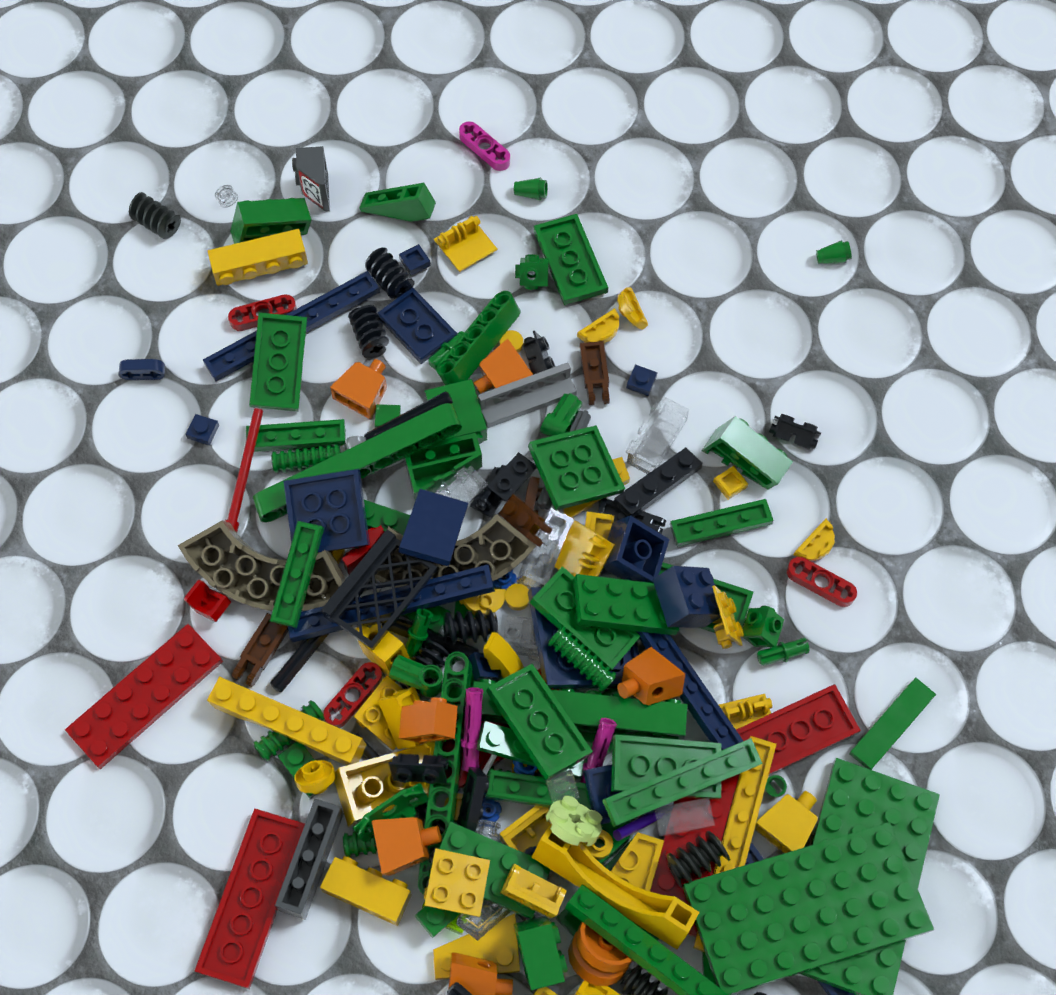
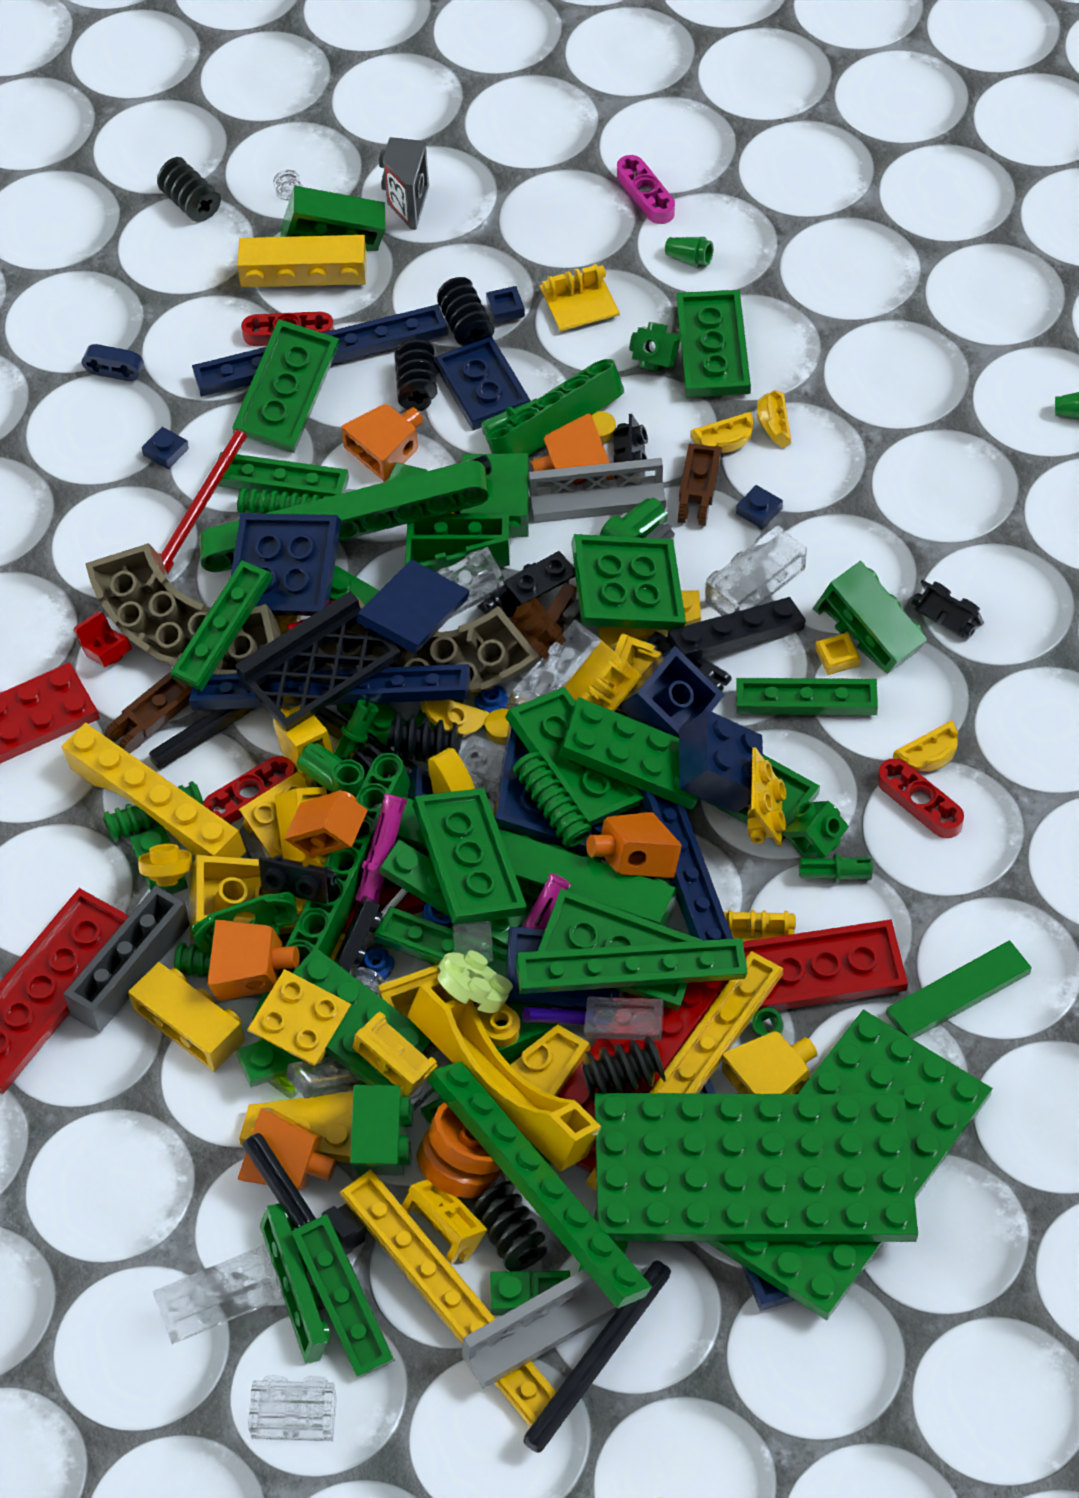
camera: 20 degrees right, 10 degrees down
green slope [359,182,436,222] -> none

